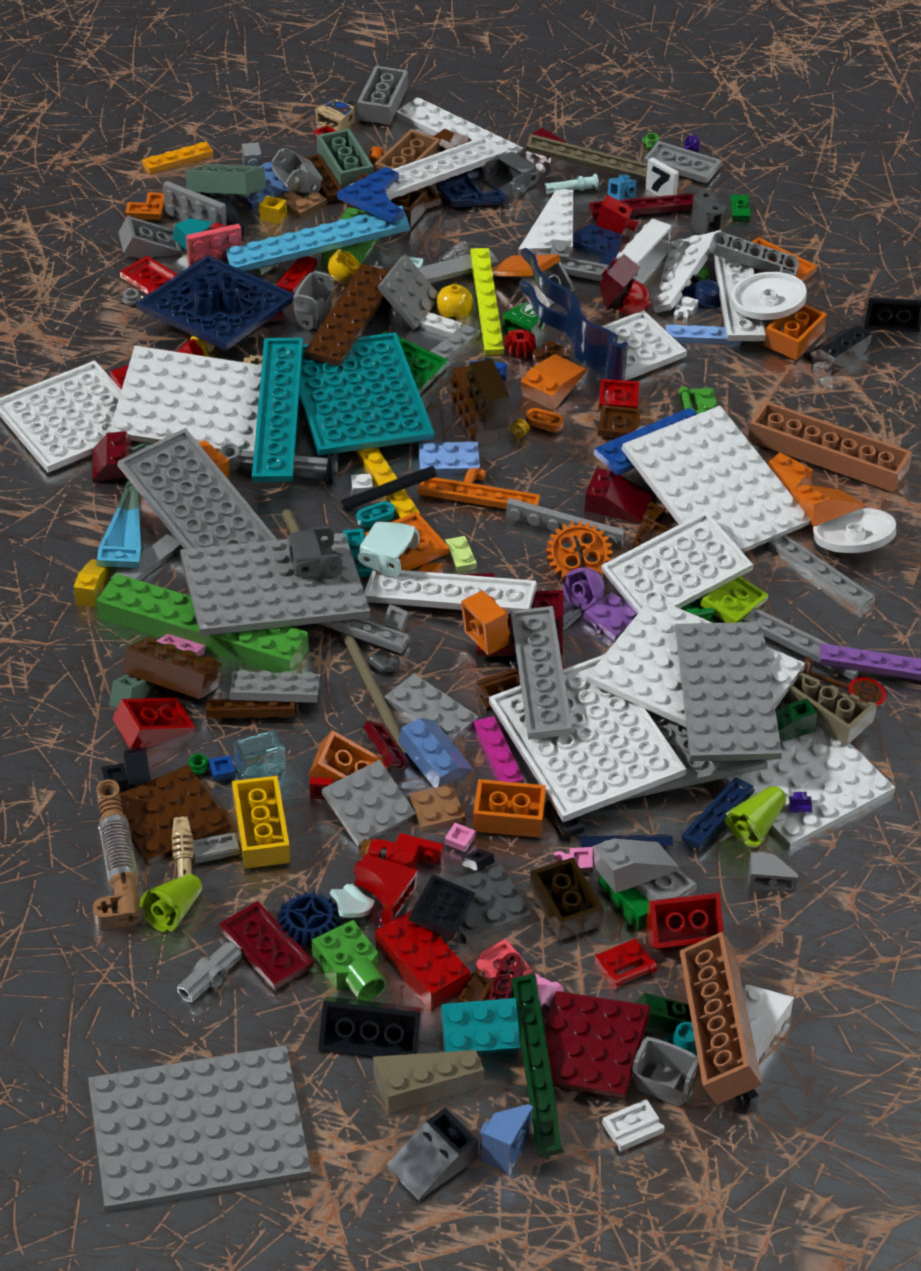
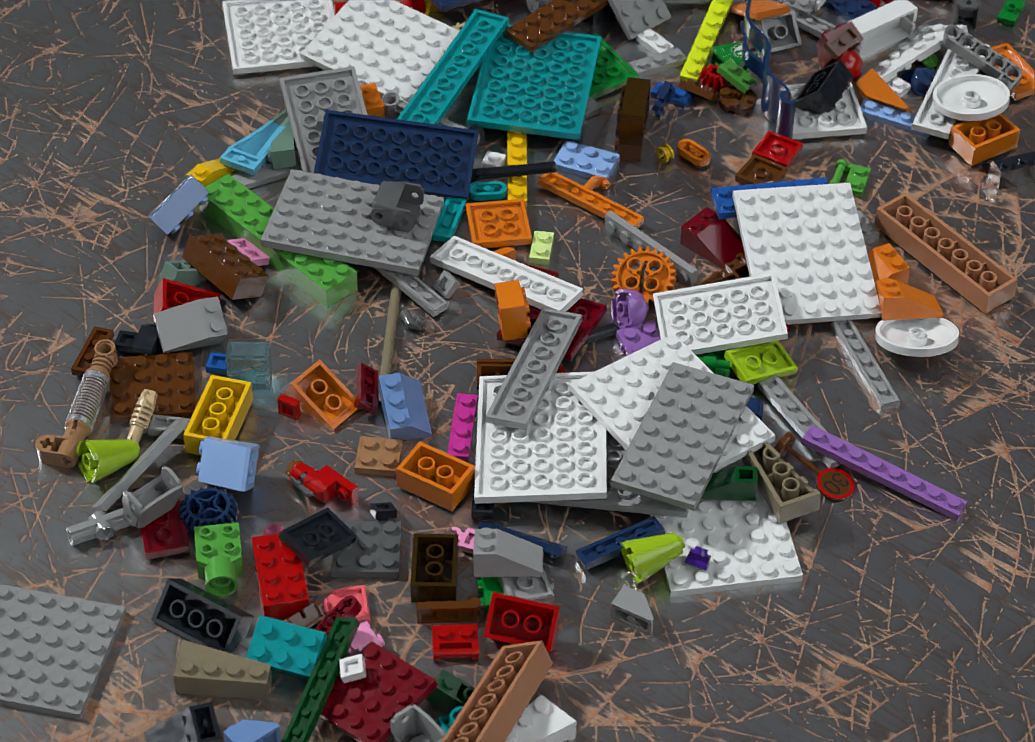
camera: 25 degrees right, 0 degrees up
dark red slope [92,431,133,482] -> none
green plate [187,753,209,774] -> none
reddish brown plate [206,699,295,719] -> none
light grey plate [229,670,320,703] -> none
light grey plate [321,760,416,847] -> none
light aqua arm [330,884,375,918] -> none
red arch [353,854,418,924] -> none
light aqua piece [358,522,420,578] -> none
light grey plate [384,673,479,743] -> none
yellow cylinder [436,284,473,320] -> none
bright pink plate [445,823,476,852] -> none
orange slope [520,354,586,411] -> none
none -> reddish brown plate [71,326,114,377]
none -> light grey tile [91,418,188,512]
none -> light grey piece [122,465,183,528]
none -> medium blue slope [149,174,209,235]
none -> light grey slope [153,297,228,353]
none -> light blue slope [196,437,260,492]
none -> sand green slope [267,123,297,169]
none -> dark blue plate [314,110,479,201]
none -> white plate [339,654,366,683]
none -> reddish brown plate [417,597,481,624]
none -> reddish brown plate [678,79,719,103]
none -> bright green plate [716,58,757,94]
none -> black slope [795,60,854,115]
none -> reddish brown plate [823,24,862,60]
none -> orange slope [856,68,912,113]

